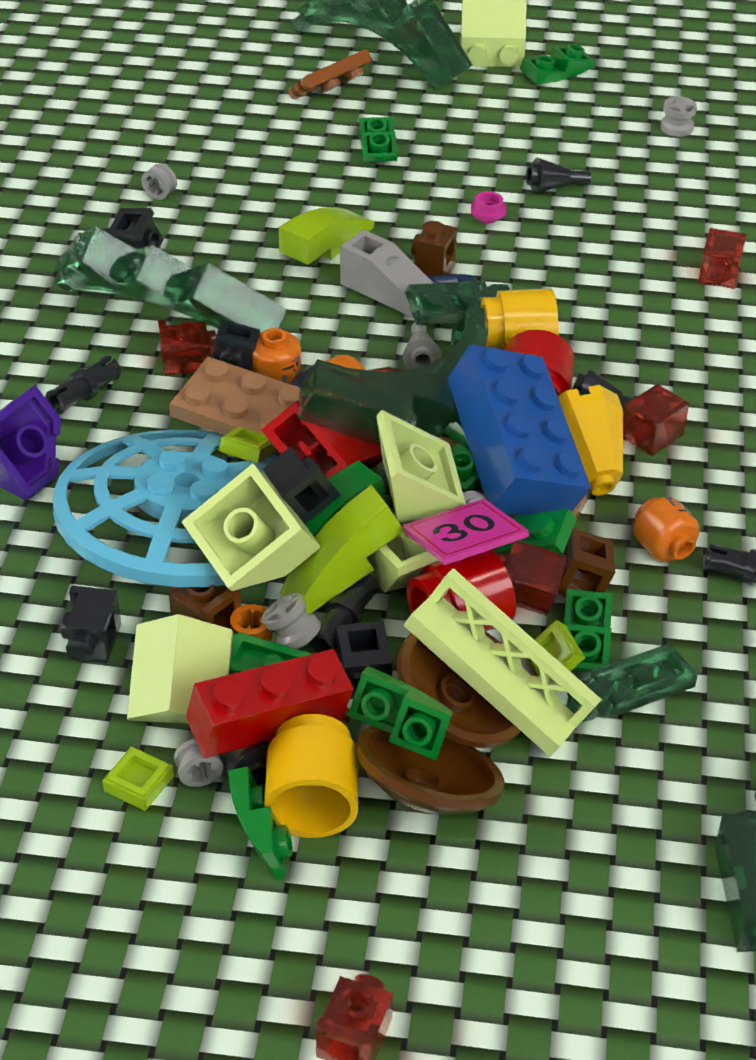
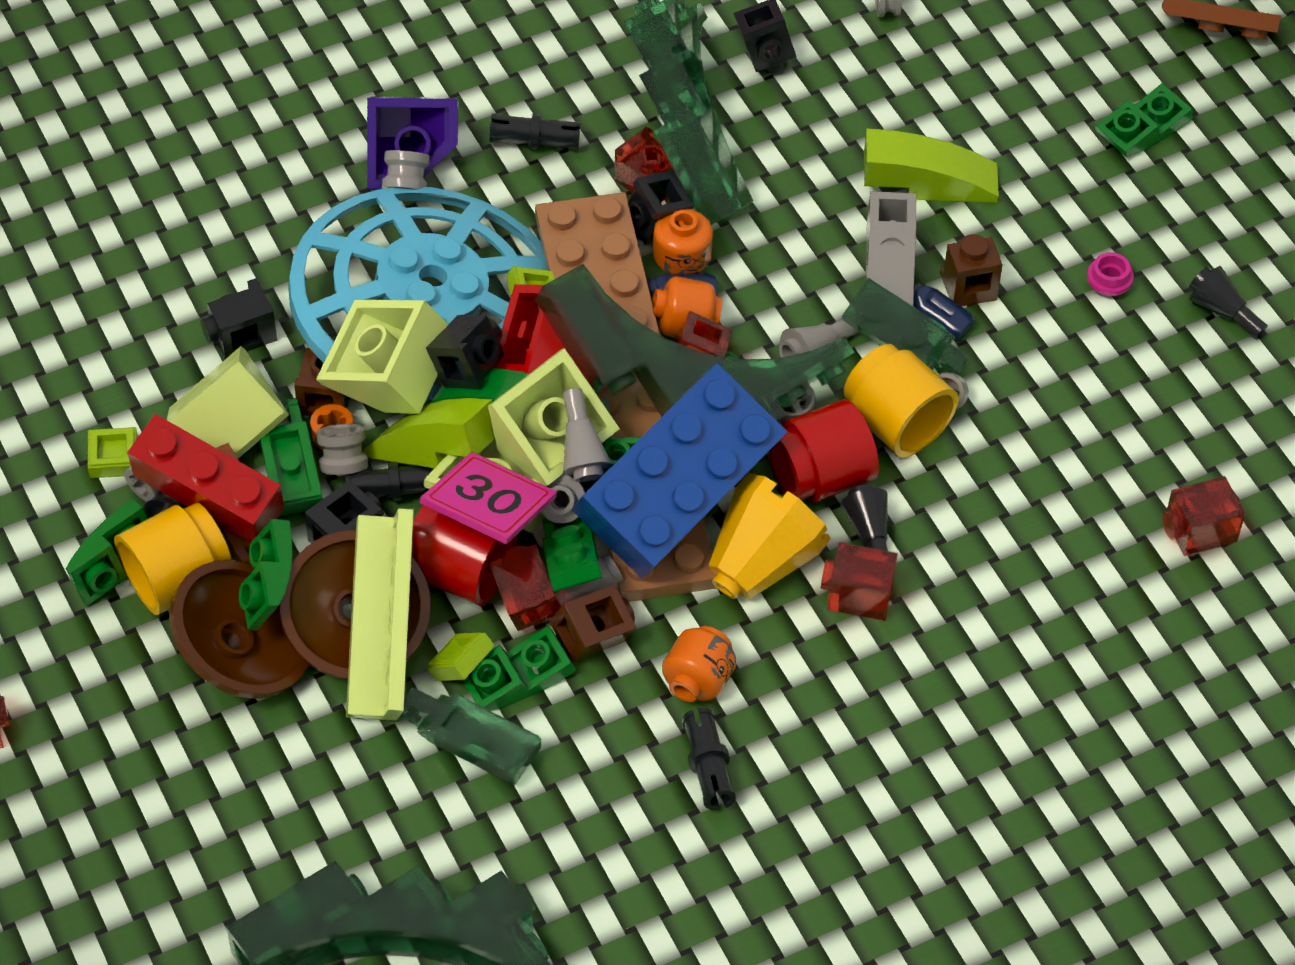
camera: 55 degrees right, 10 degrees up
none -> light grey wheel [382,150,430,189]
none -> light grey cone [563,388,612,482]

